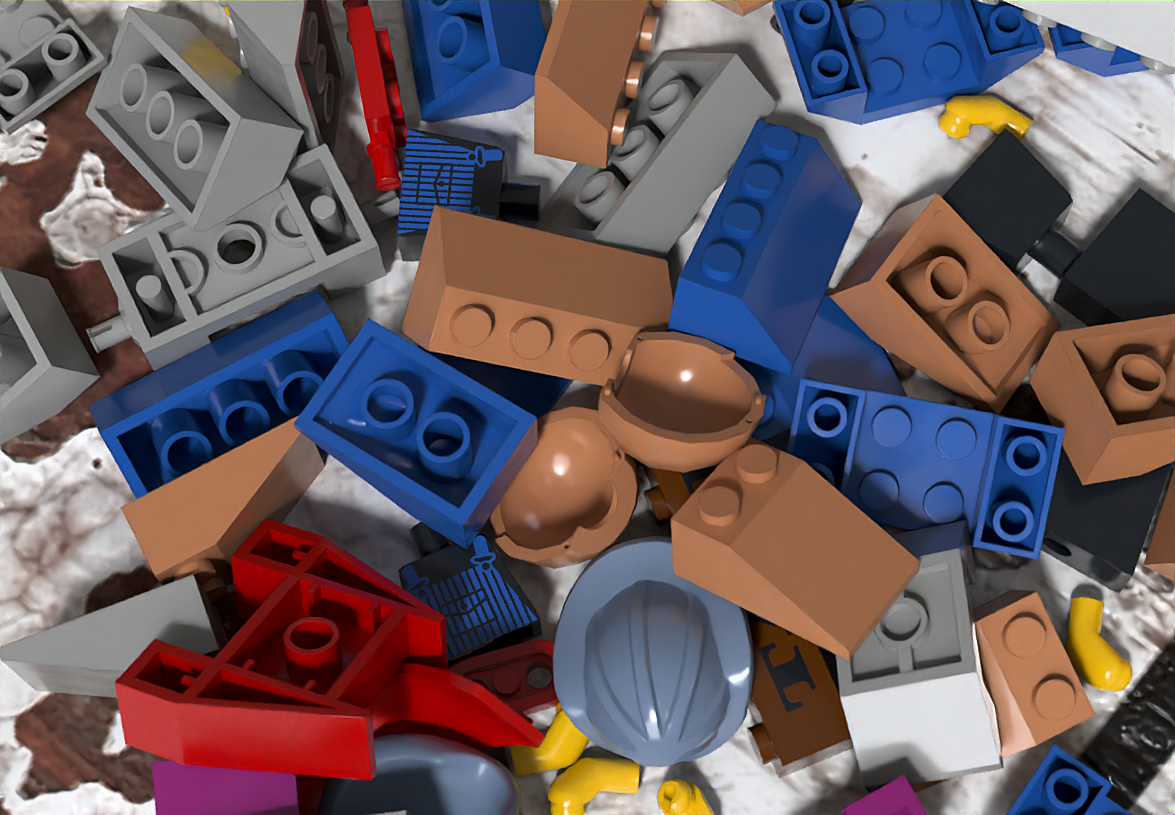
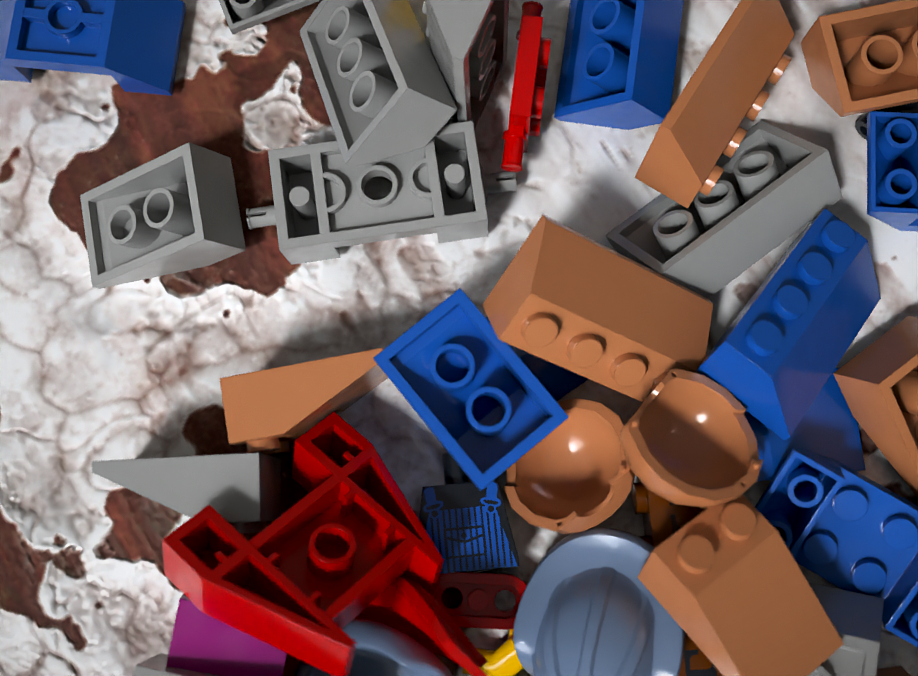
camera: 25 degrees right, 10 degrees up
blue slope [88,289,349,499] -> none
torso [396,129,541,262] -> none

